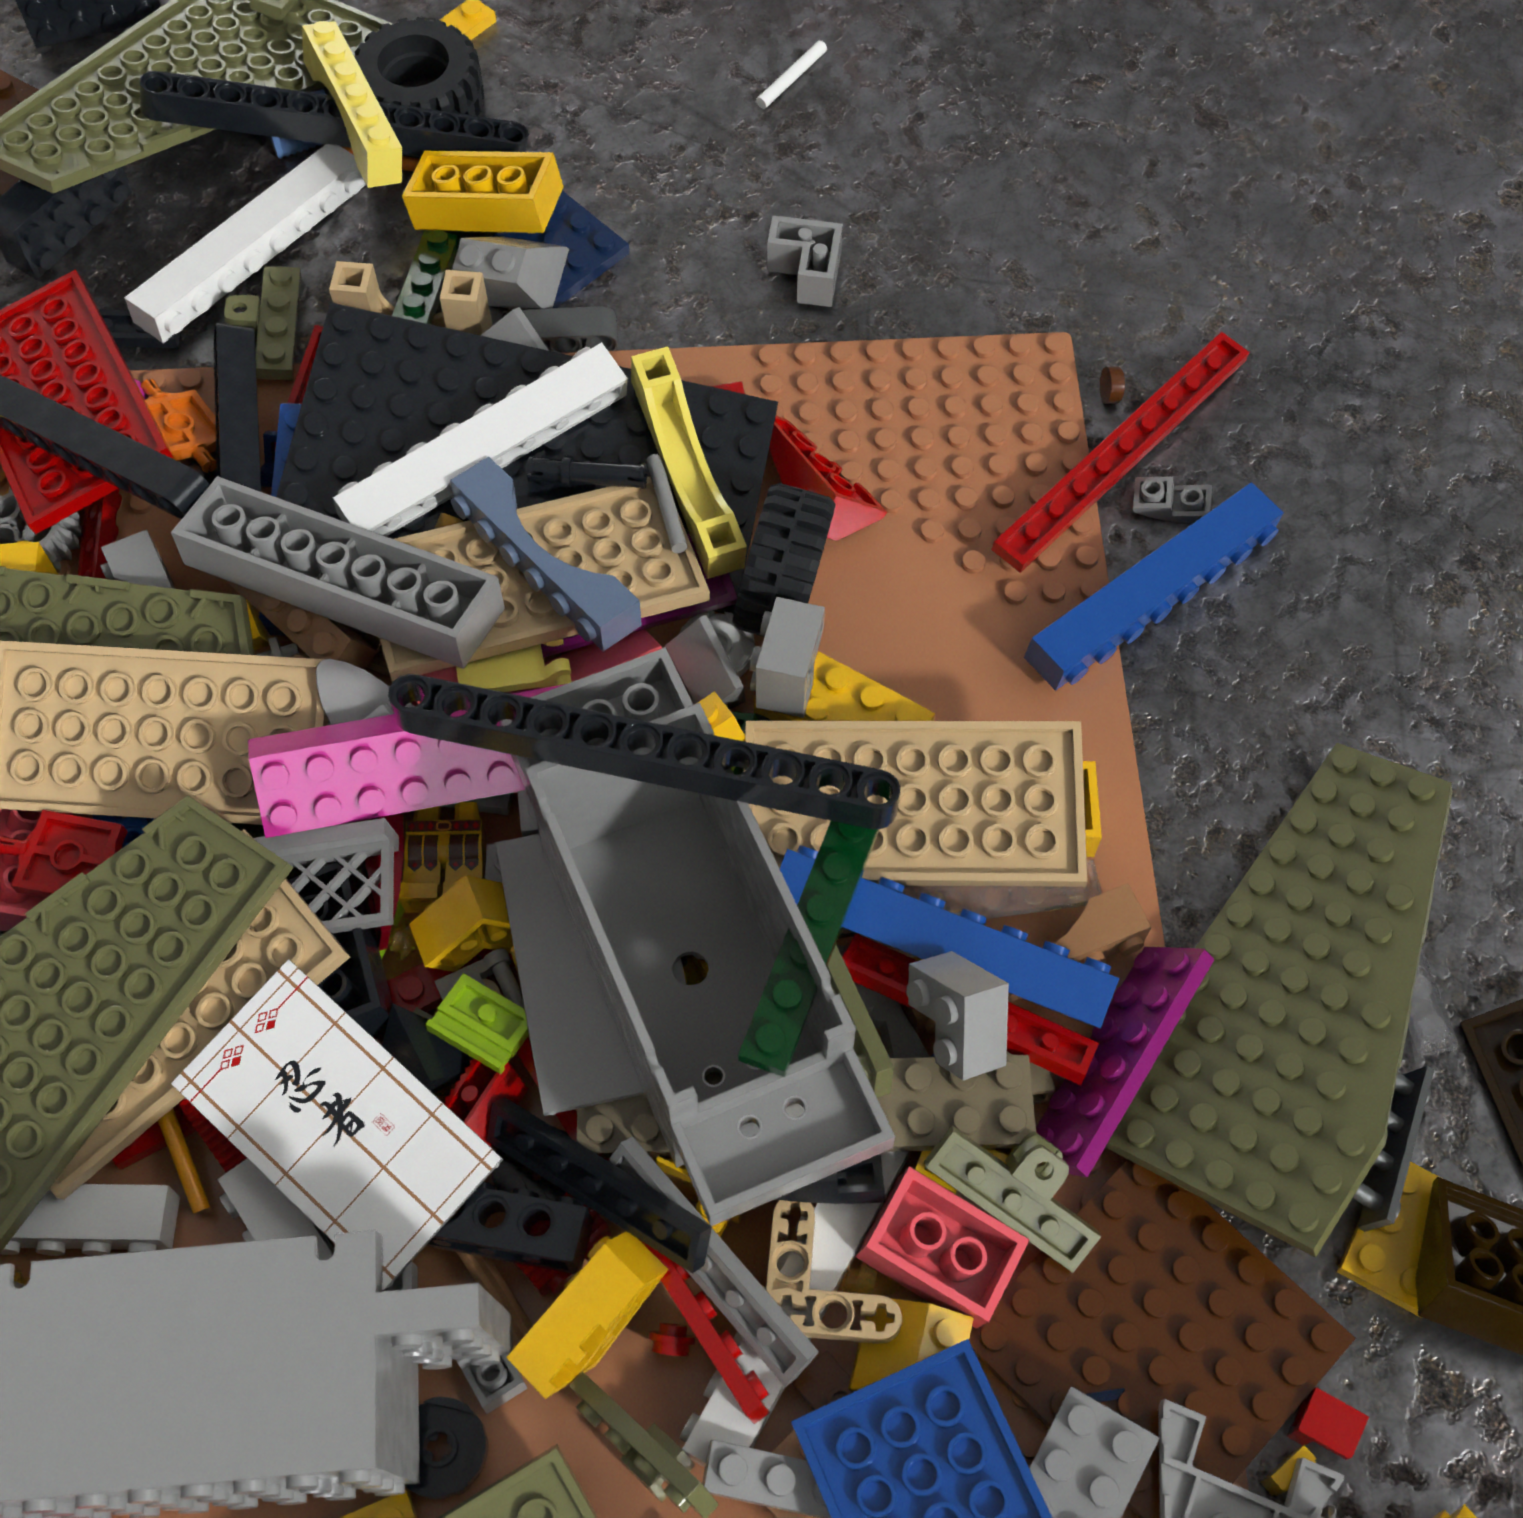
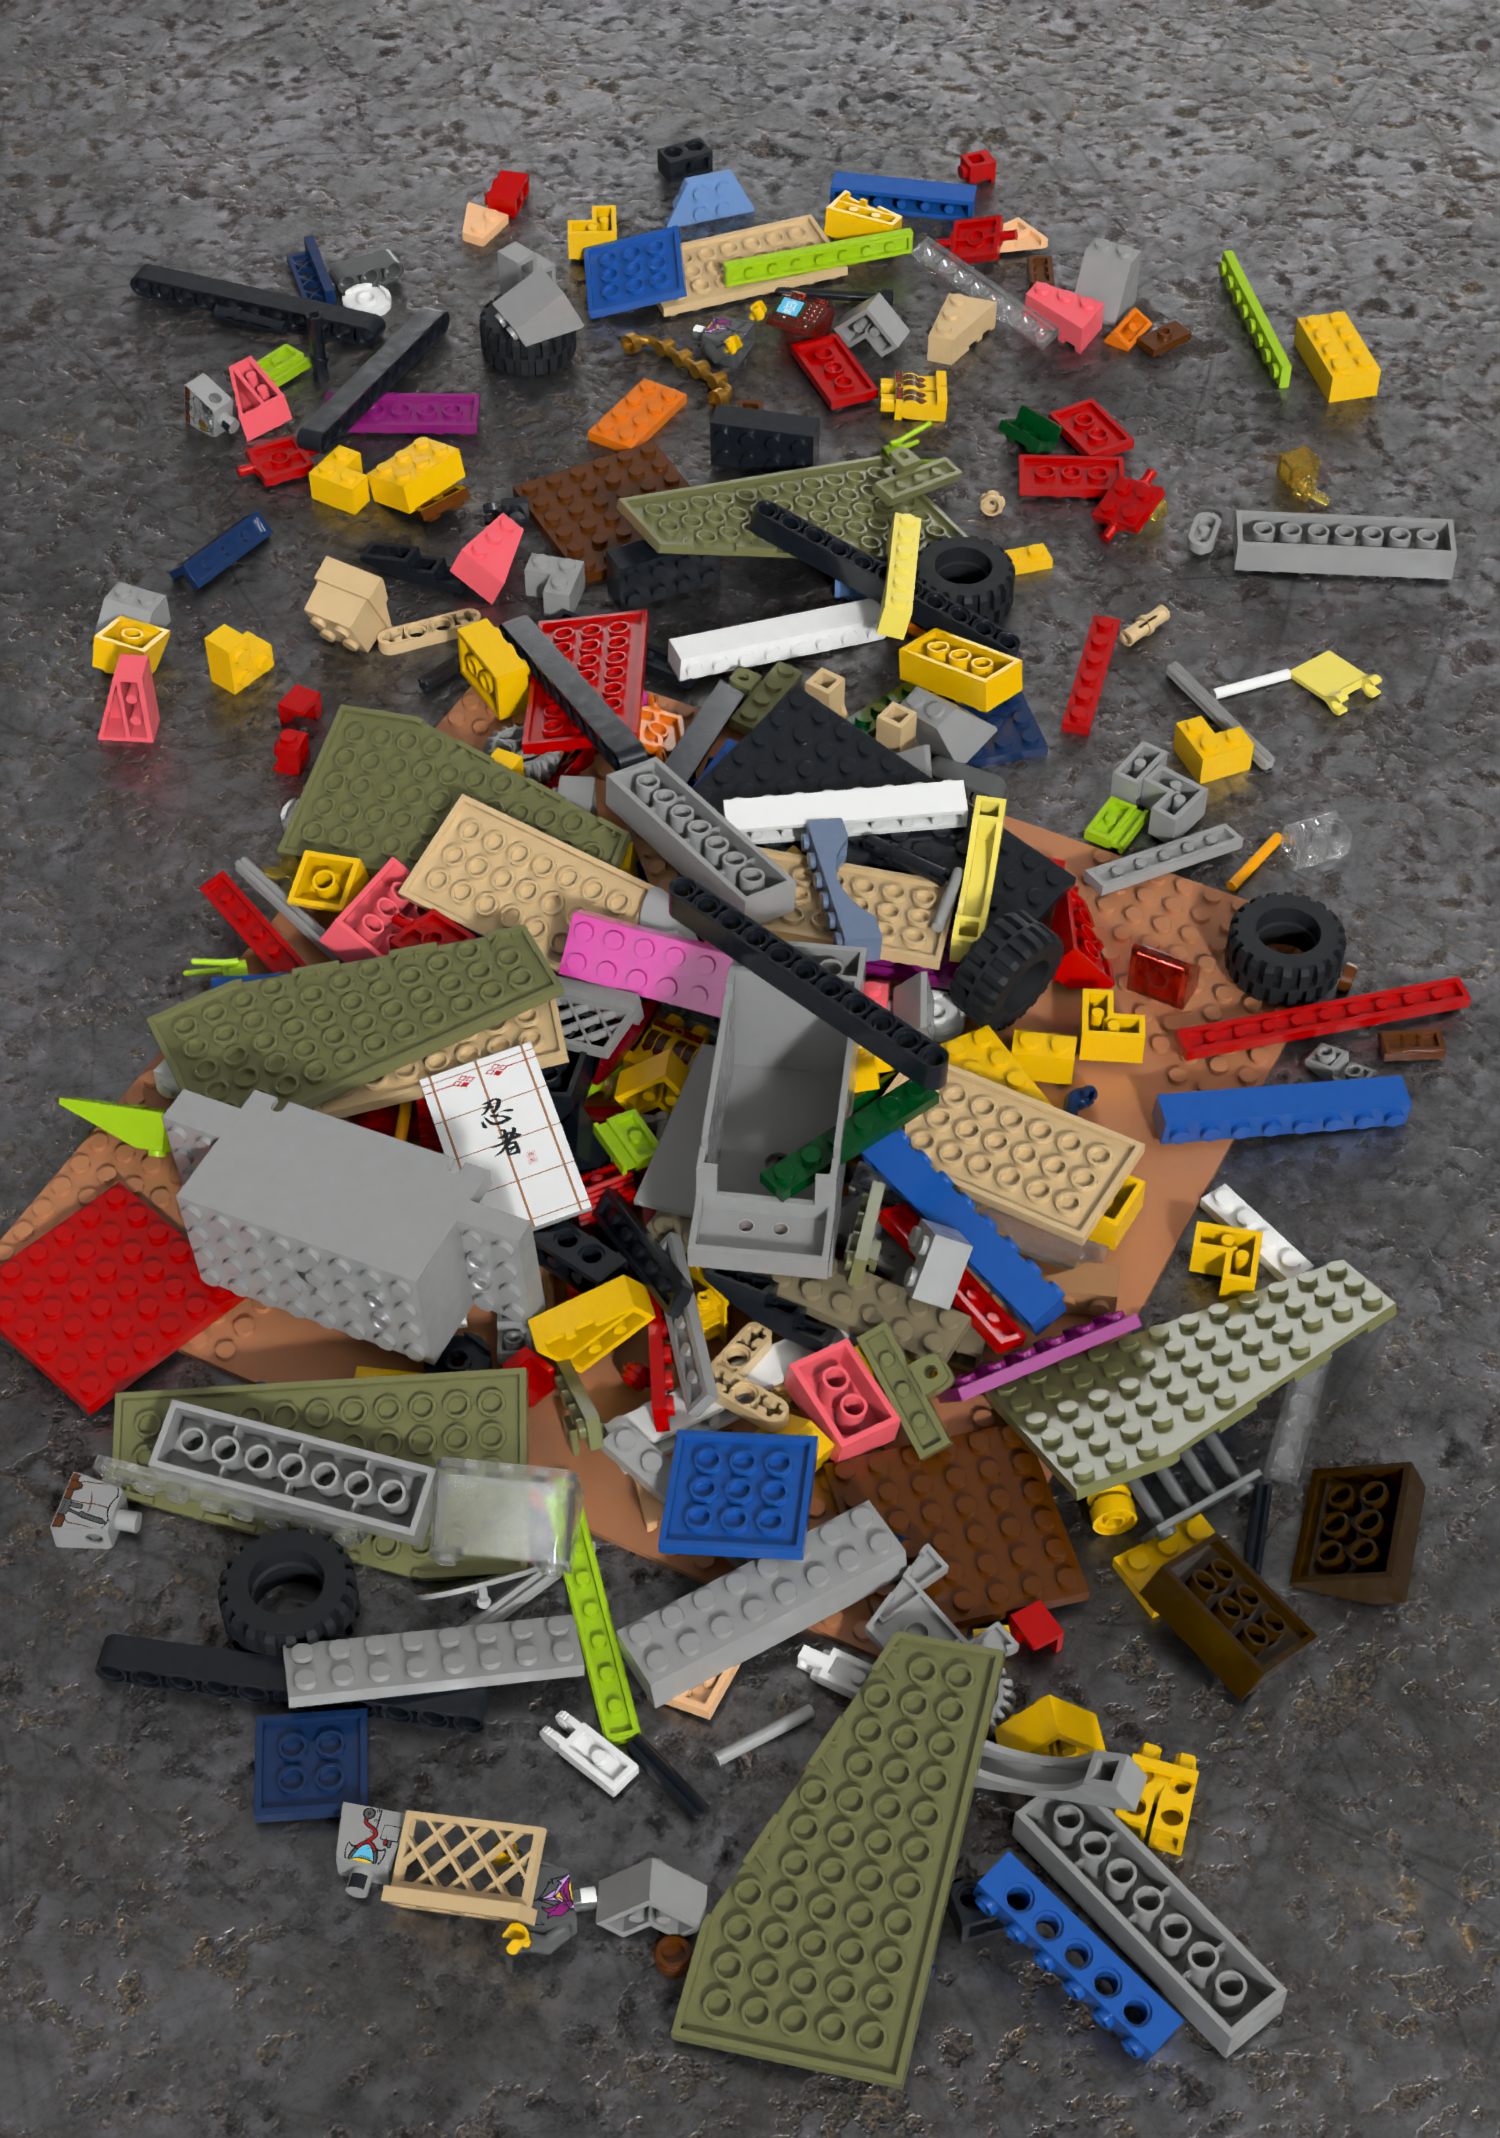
camera: 30 degrees right, 15 degrees down
light grey brick [750,597,825,718] -> none
none -> red panel [501,1345,556,1407]
none -> yellow slope [1011,1028,1077,1086]
none -> red plate [1061,615,1121,736]
none -> dark blue arm [1063,1085,1098,1116]
none -> yellow brick [1079,988,1145,1063]
none -> light grey plate [1083,823,1244,896]
none -> lime plate [1084,796,1149,854]
none -> light grey brick [1110,741,1168,807]
none -> tan pin [1119,604,1170,647]
none -> clear red slope [1126,943,1201,1011]
none -> light grey axle [1166,661,1275,771]
none -> yellow brick [1173,716,1254,784]
none -> yellow brick [1189,1221,1263,1303]
none -> white plate [1200,1184,1314,1282]
none -> black tyre [1225,892,1347,1007]
none -> light orange bar [1226,832,1283,892]
none -> black axle [1243,1483,1272,1575]
none -> clear brick [1280,811,1353,870]
none -> light yellow flag [1290,650,1382,716]
none -> reddish brown plate [1377,1029,1447,1062]

